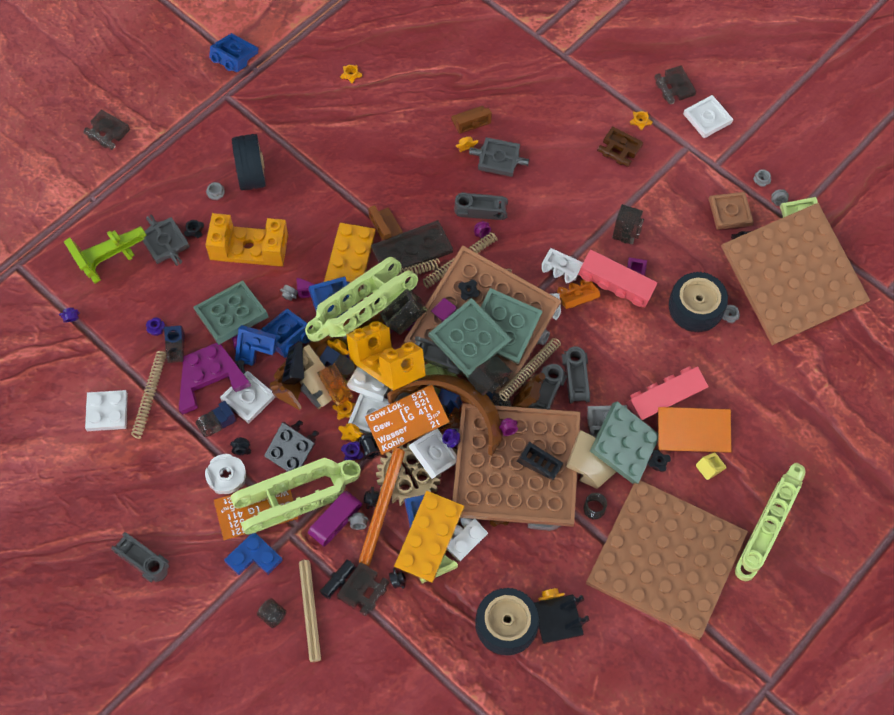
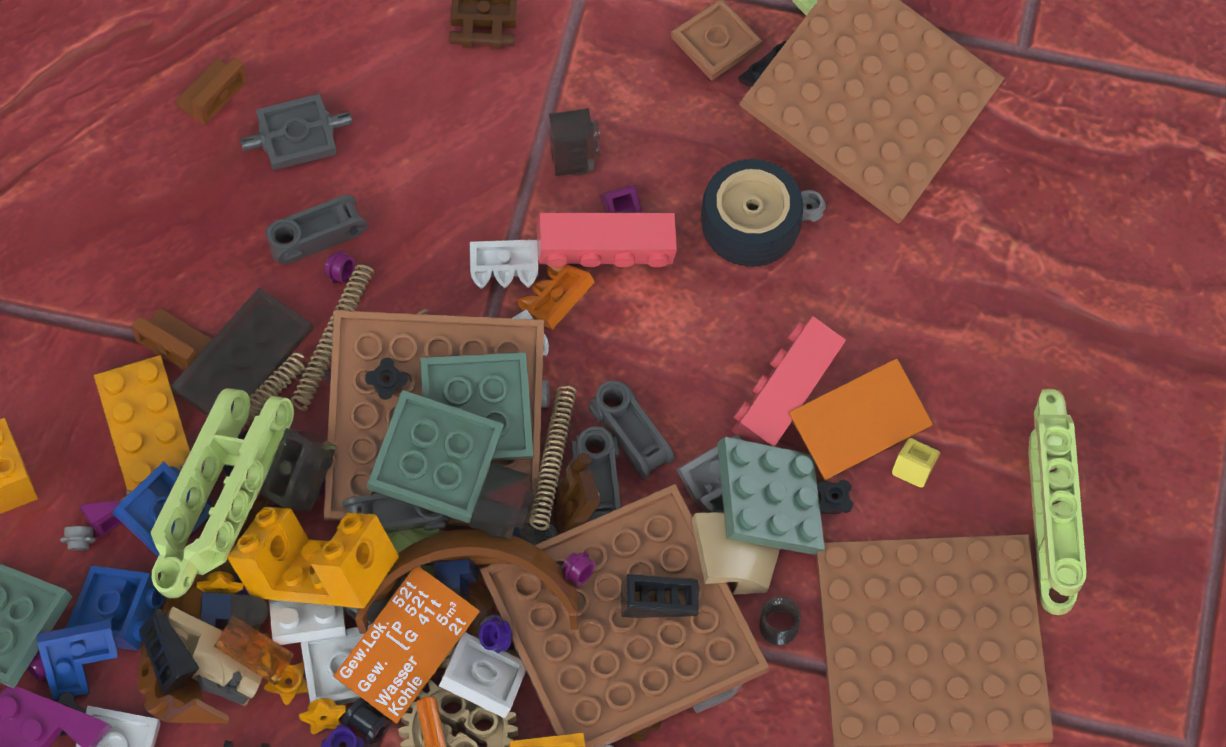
camera: 30 degrees left, 0 degrees up
magenta slope [431,298,458,322] -> none
light orange plate [456,137,478,152] -> none

